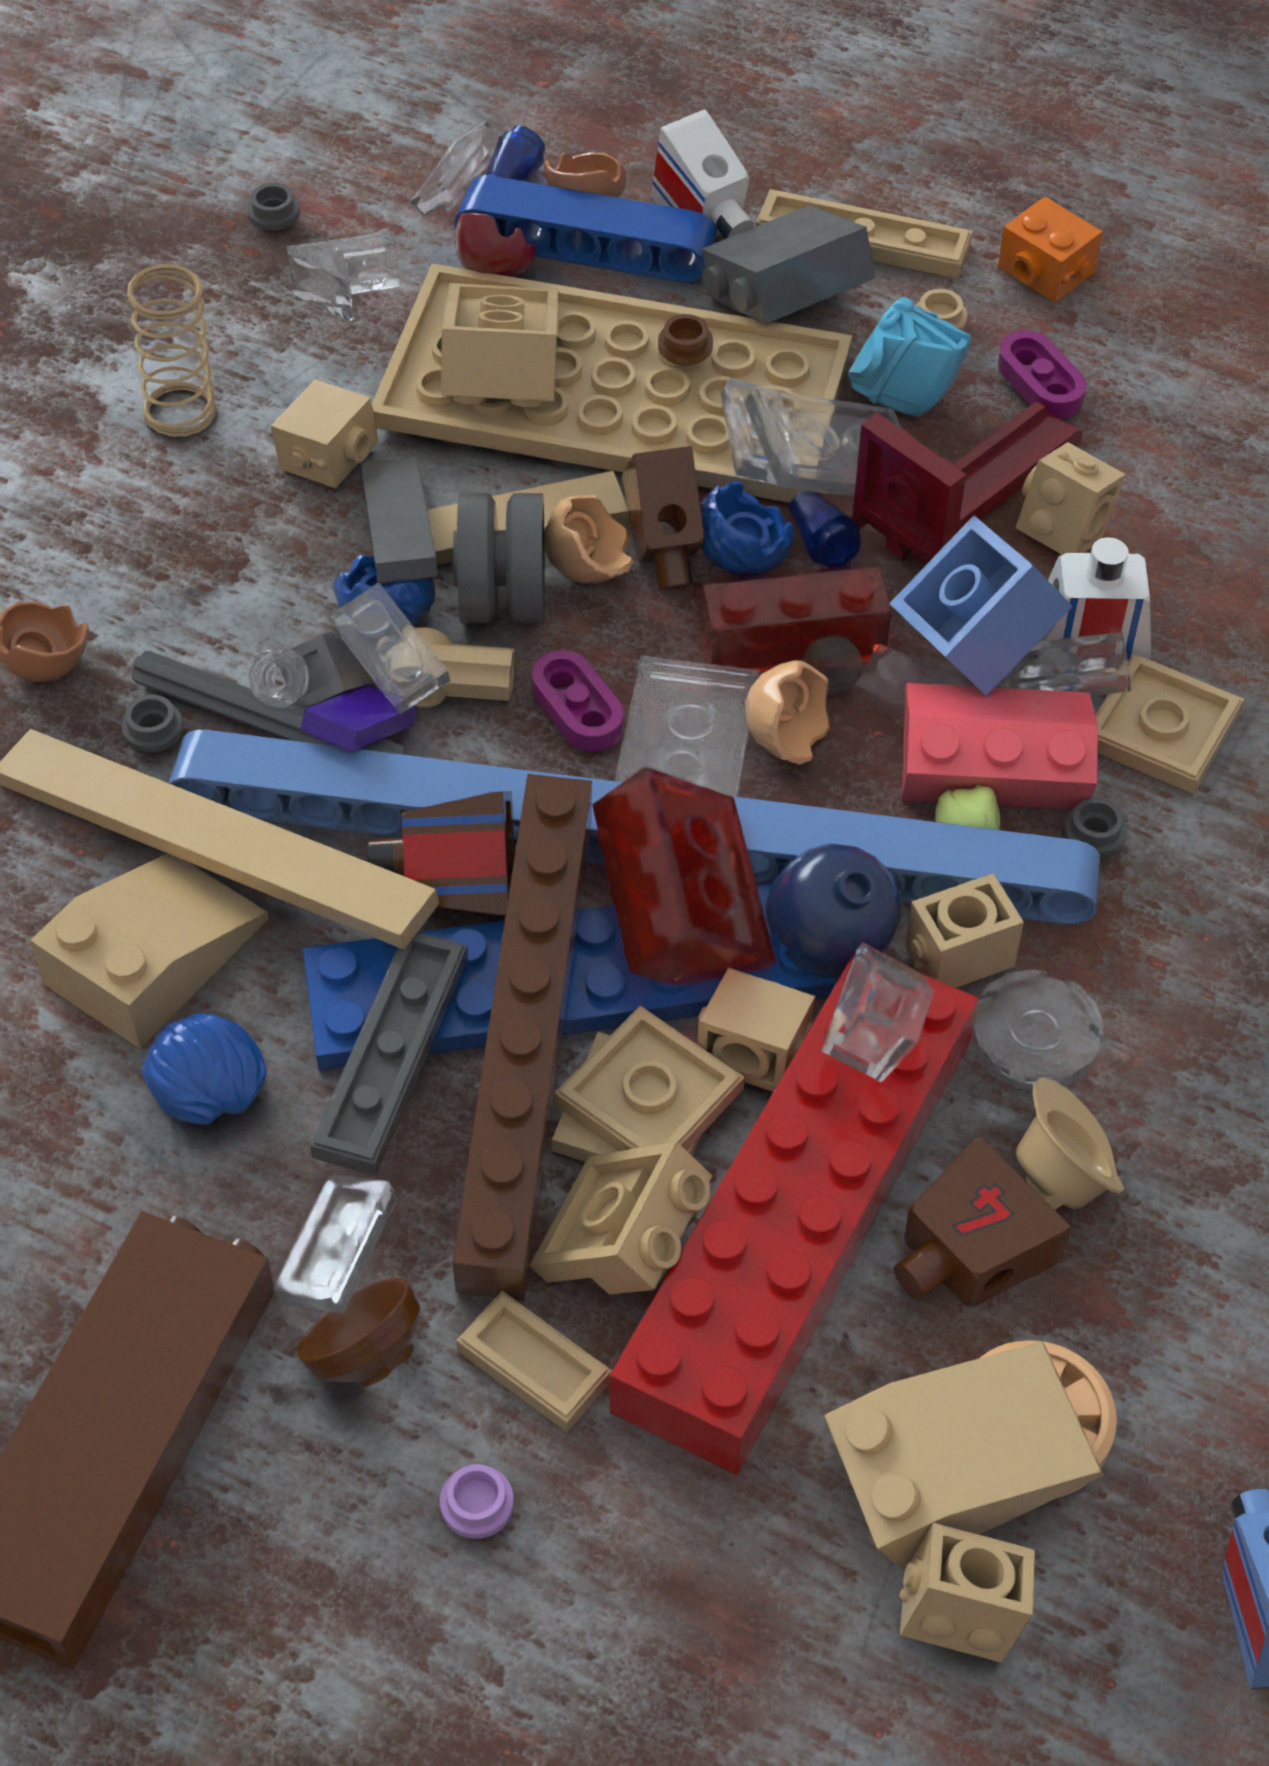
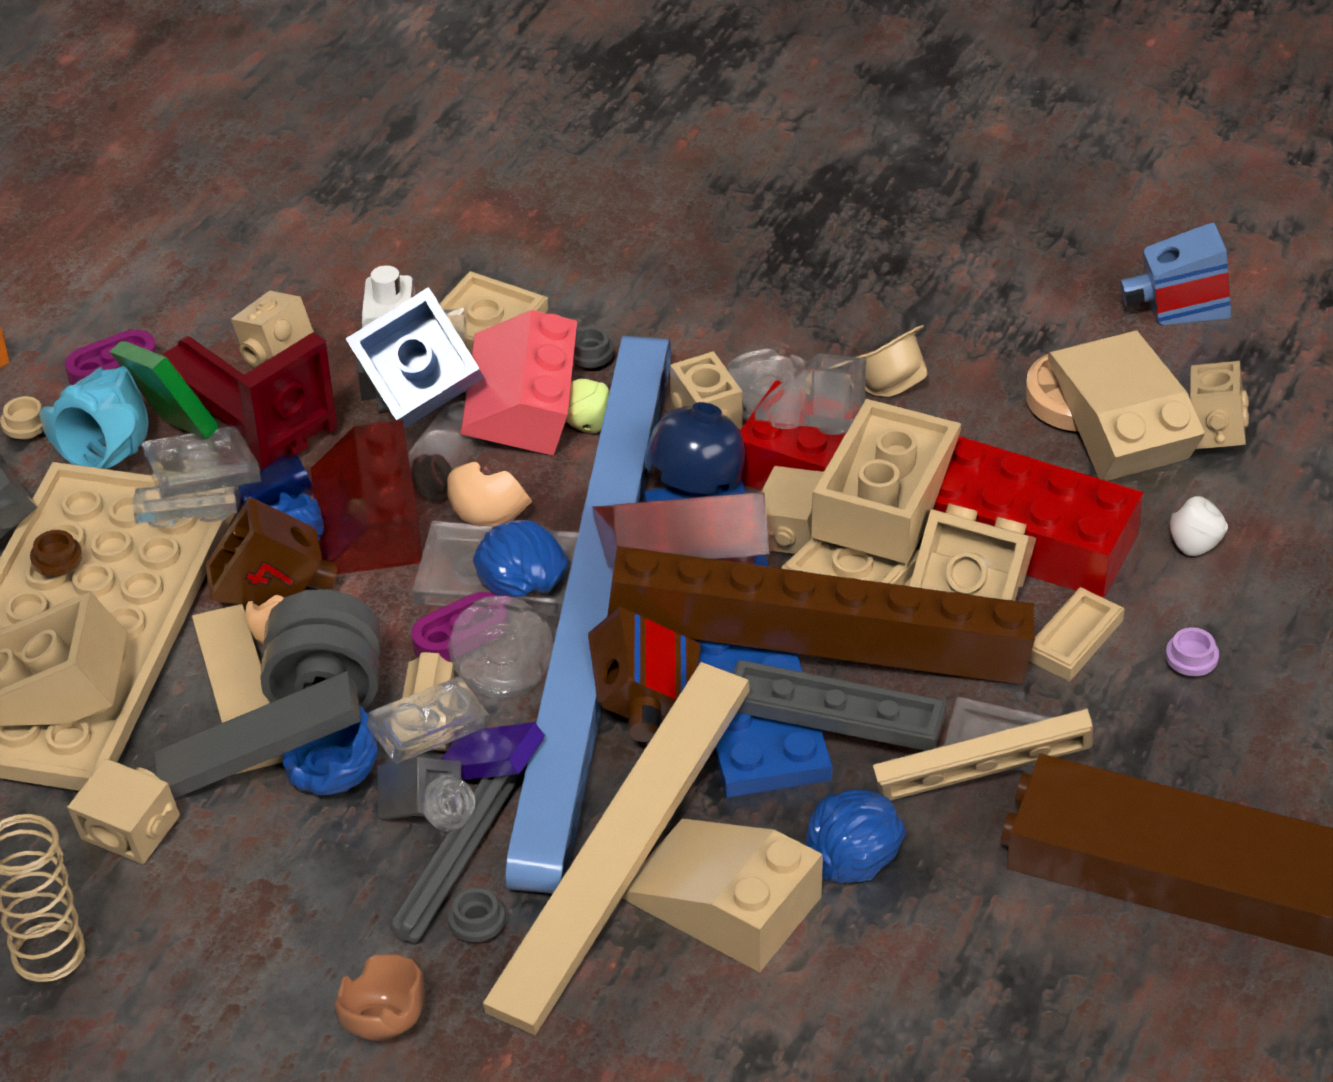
camera: 90 degrees left, 10 degrees down
reddish brown piece [297,1277,420,1387] -> none
reddish brown torso [894,1136,1071,1306] -> none
none -> green tile [109,341,219,440]
none -> clear tile [448,595,554,698]
none -> blue hair [473,520,568,599]
none -> tan slope [811,399,961,564]
none -> tan tile [873,709,1093,801]
none -> white piece [1169,496,1228,556]

